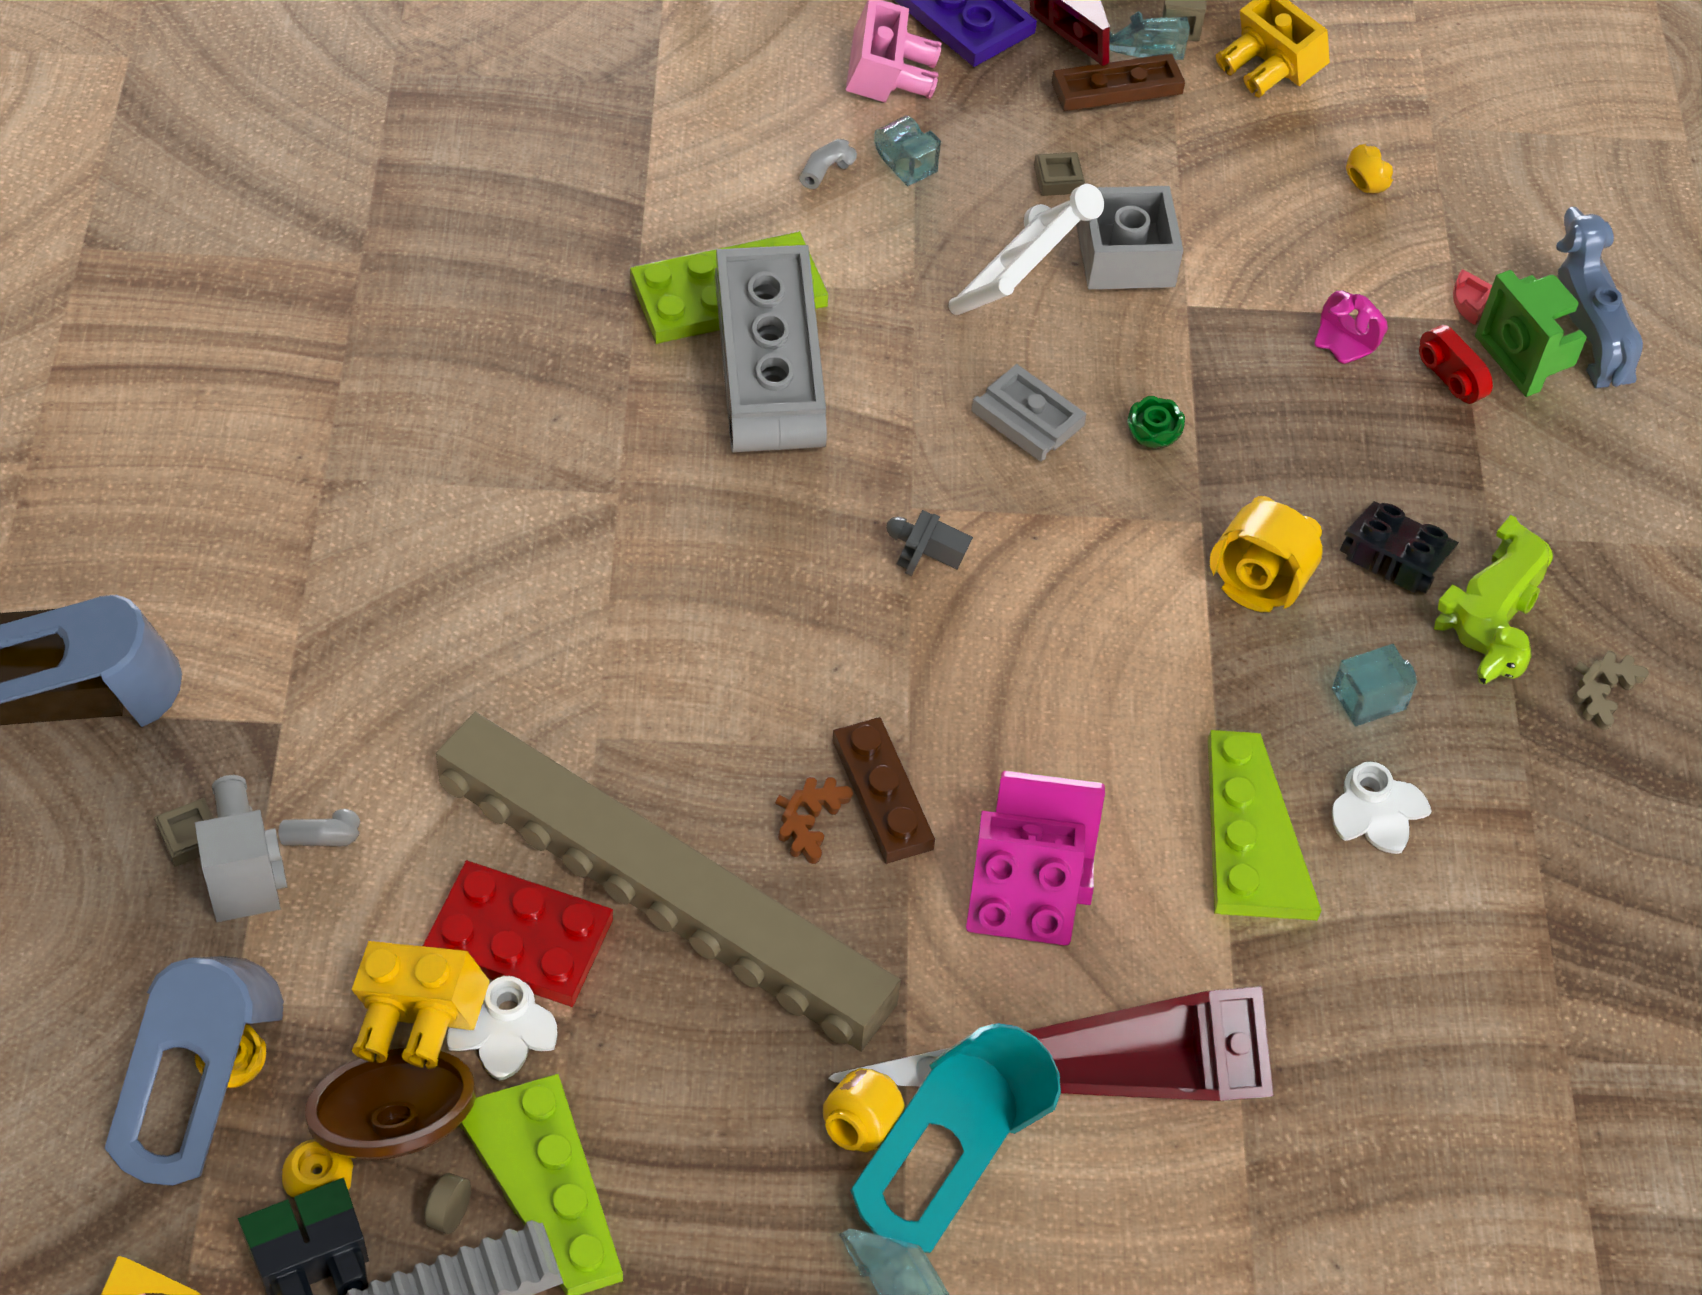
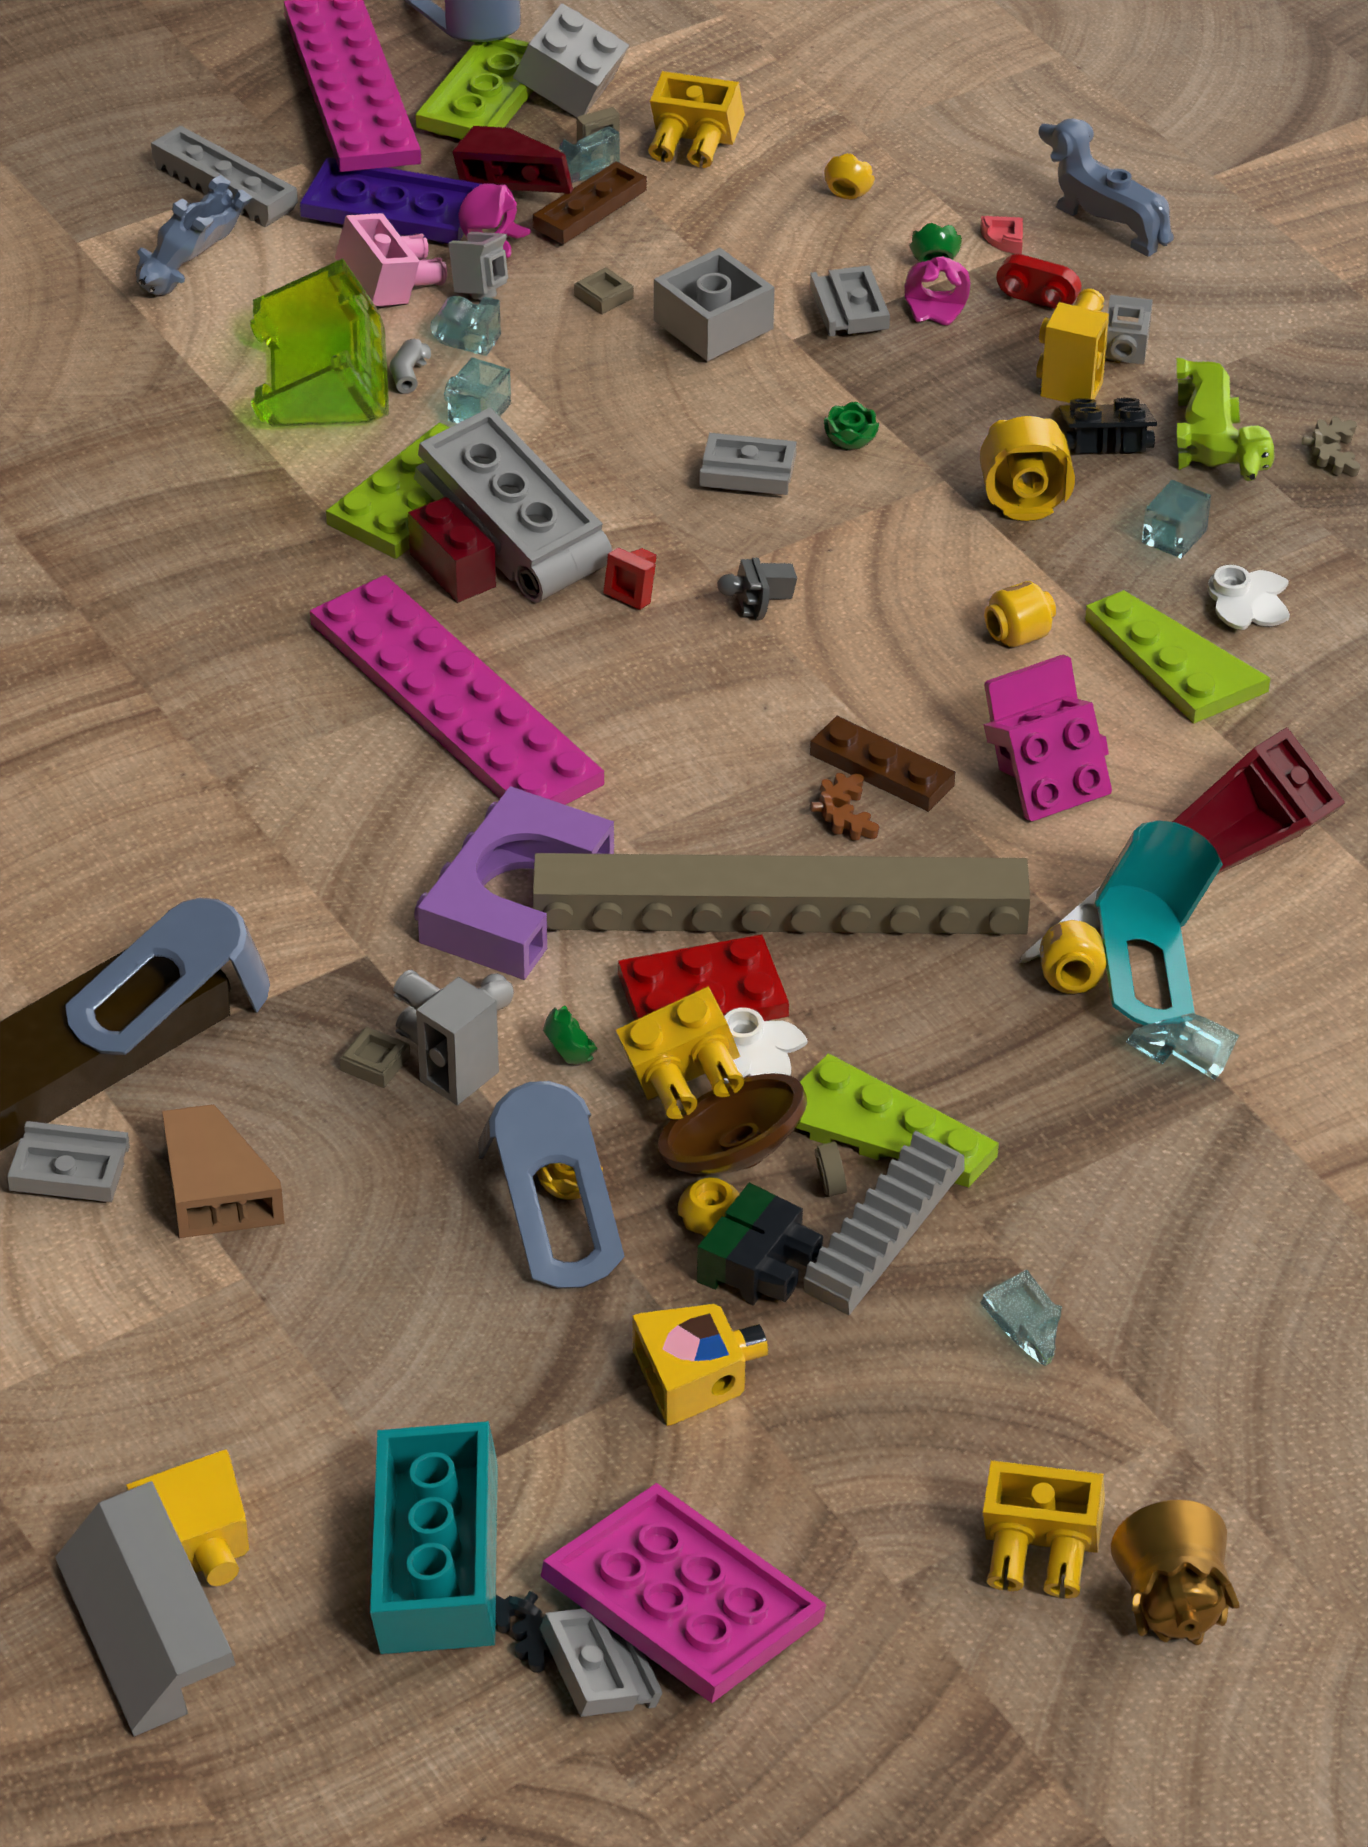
camera: 30 degrees left, 10 degrees down
white piece [949,184,1104,315] -> none
bright green panel [1475,270,1587,397] -> none
none -> clear neon green windscreen [250,258,389,427]
none -> dark pink plate [310,575,604,805]
none -> dark red brick [408,497,496,603]
none -> medium lavender arch [414,786,614,980]
none -> clear light blue brick [444,357,511,424]
none -> light grey window [449,232,508,299]
none -> dark pink piece [458,184,531,258]
none -> green plate [543,1005,598,1064]
none -> red tile [603,547,657,610]
none -> light grey plate [810,265,890,336]
none -> green plate [909,223,962,262]
none -> yellow head [984,581,1056,647]
none -> yellow brick [1036,288,1109,403]
none -> light grey window [1105,295,1153,364]

